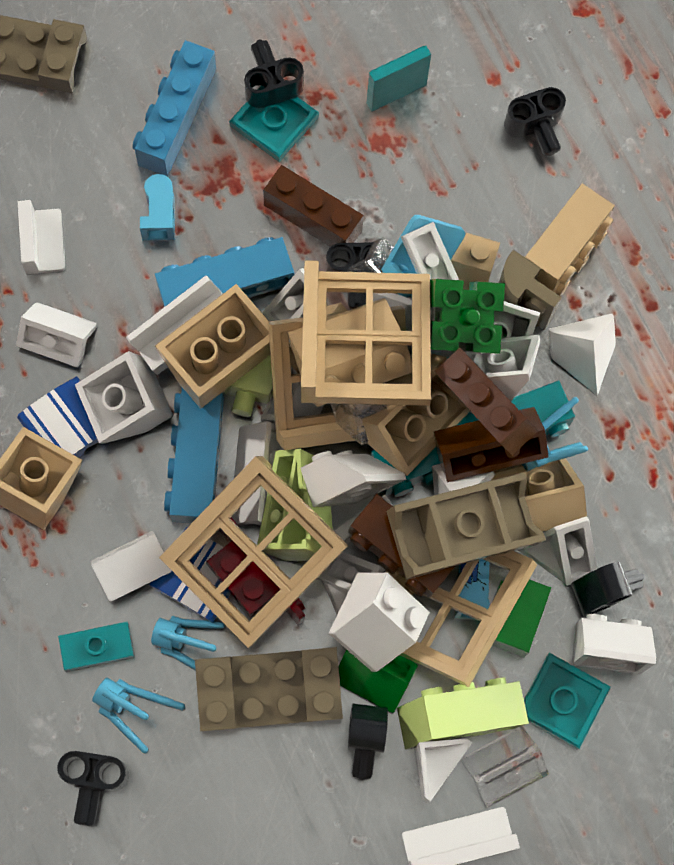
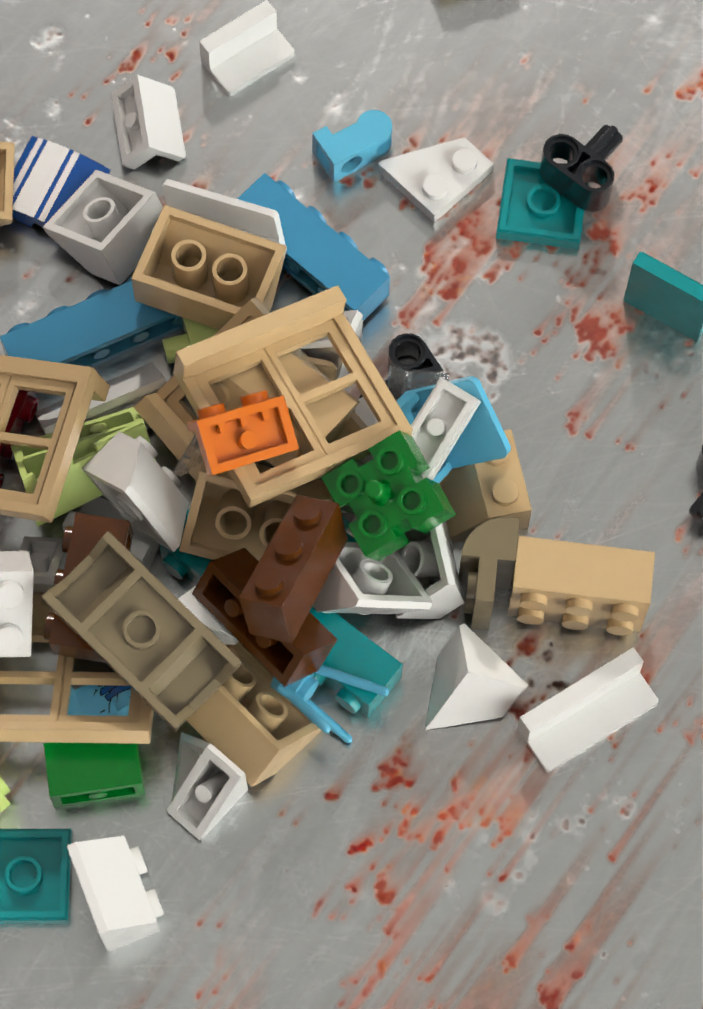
camera: 65 degrees right, 5 degrees down
dark azure brick [132,40,216,177] -> none
reddish brown brick [263,165,364,247] -> none
black beam [571,562,645,616] -> none
none -> orange bracket [186,390,299,476]
none -> white wing [378,137,494,223]
none -> white panel [517,647,659,773]

